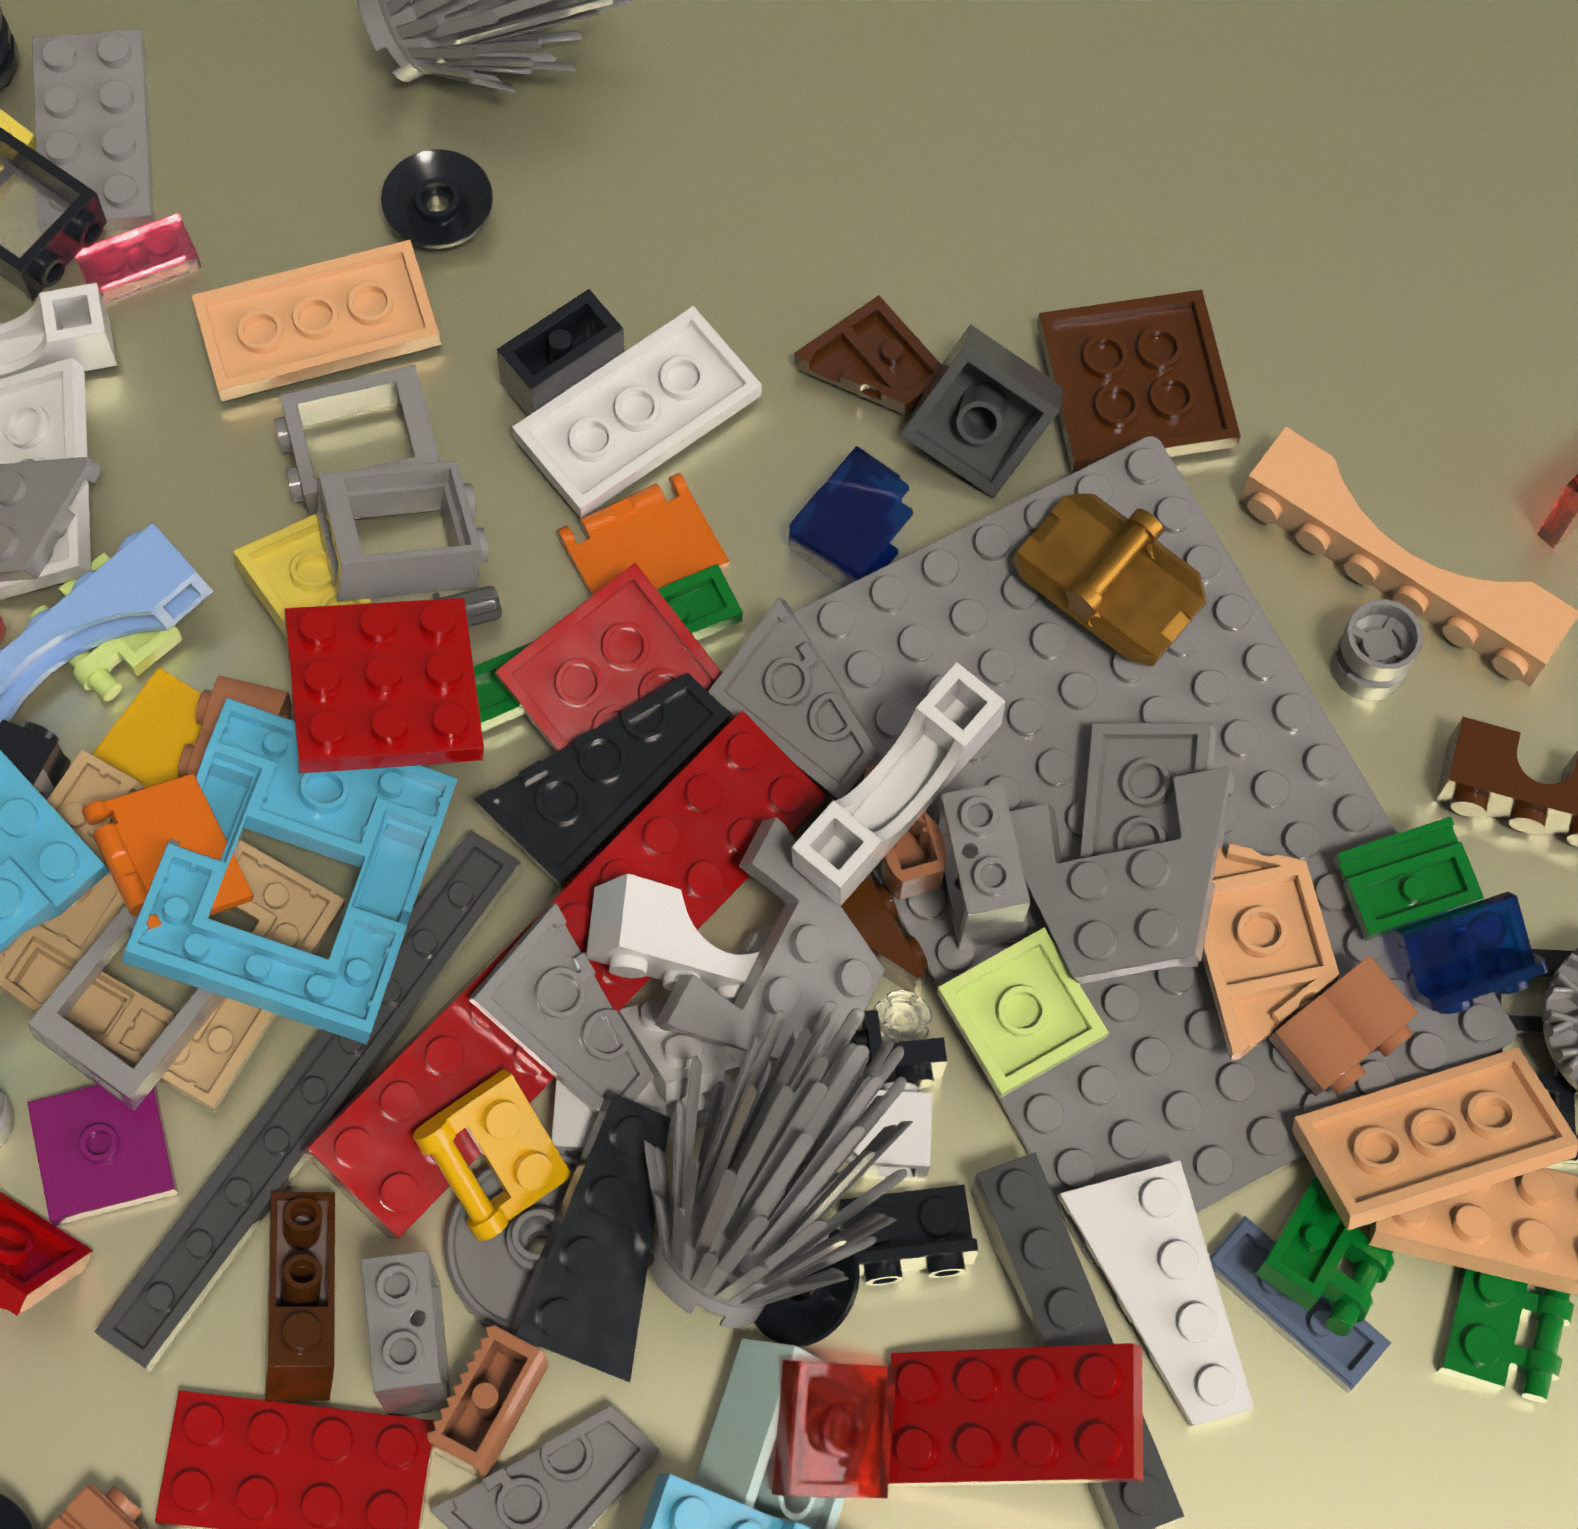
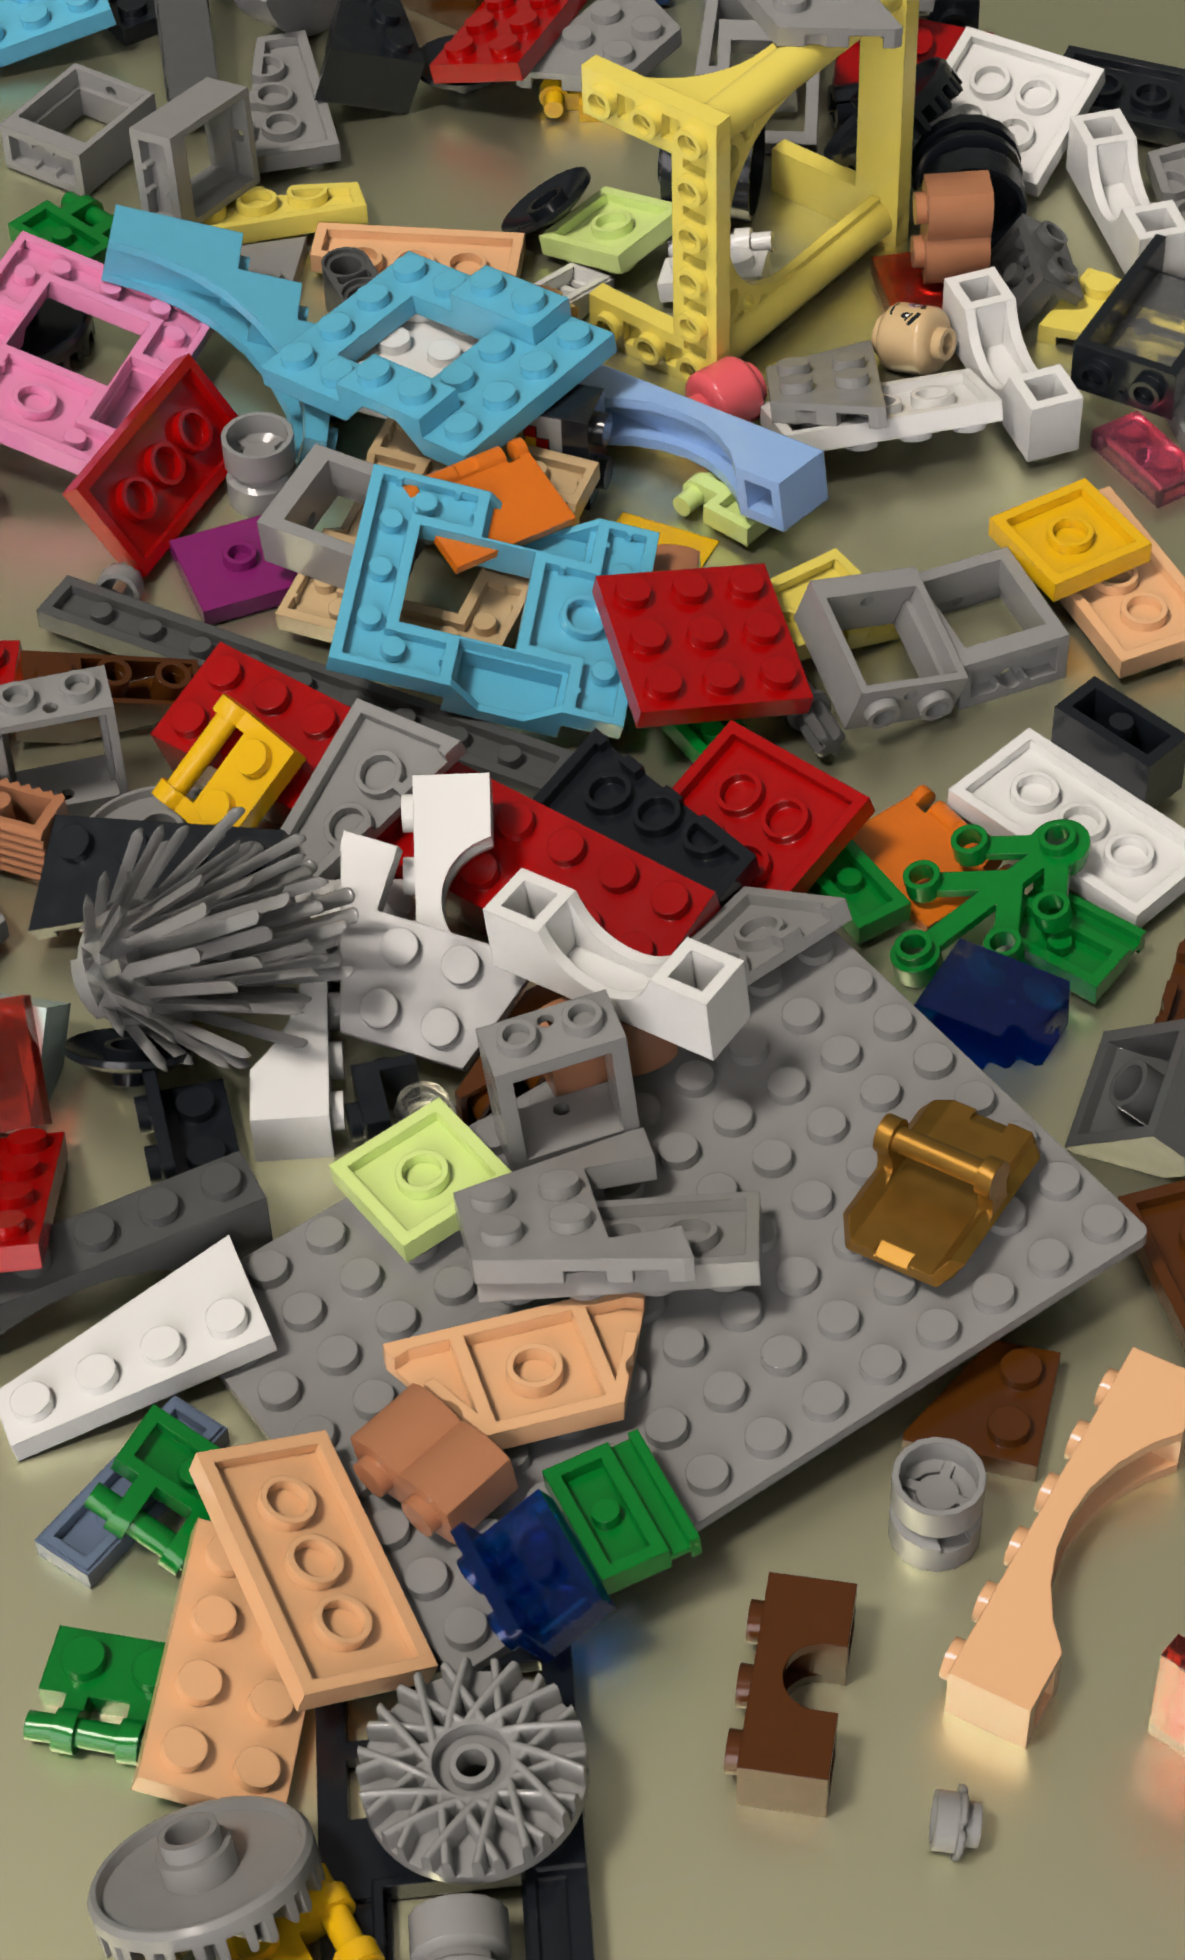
camera: 90 degrees right, 20 degrees down
none -> light grey hinge [95,562,144,600]
none -> green plant [890,819,1091,988]
none -> reddish brown wing [901,1341,1061,1482]
none -> yellow plate [988,478,1152,602]
none -> green plate [989,877,1146,1004]

